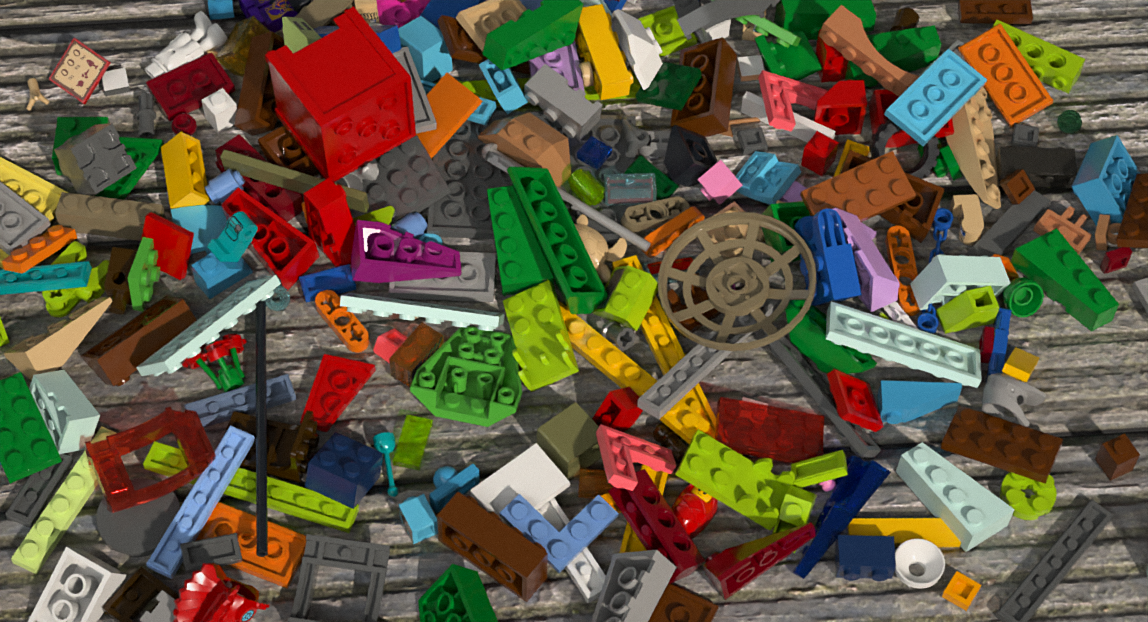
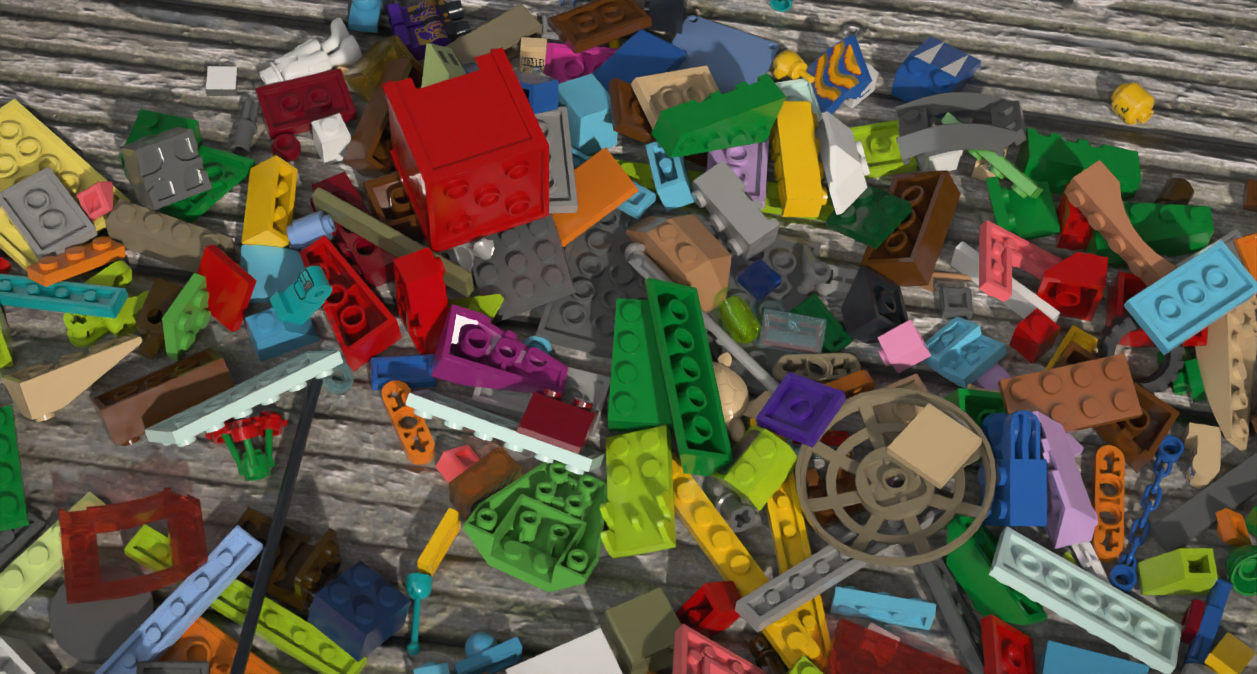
camera: 10 degrees right, 0 degrees up
tan bar [26,78,50,111] -> none
light aqua wedge [29,370,100,454] -> none
piece [49,38,111,104] -> none
sand blue tile [184,374,296,431] -> none
red wing [300,354,376,432] -> none
medium blue brick [390,212,427,239] -> none
clear neon green tile [393,415,433,471] -> none
tan tile [579,61,594,87] -> none
white tile [736,55,765,82] -> none
light aqua wedge [910,254,1010,310] -> none
none -> coral slope [77,181,113,222]
none -> yellow tile [417,508,461,577]
none -> dark red slope [516,387,599,454]
none -> dark purple plate [755,372,846,448]
none -> medium azure plate [830,586,936,630]
none -> tan tile [887,403,982,489]

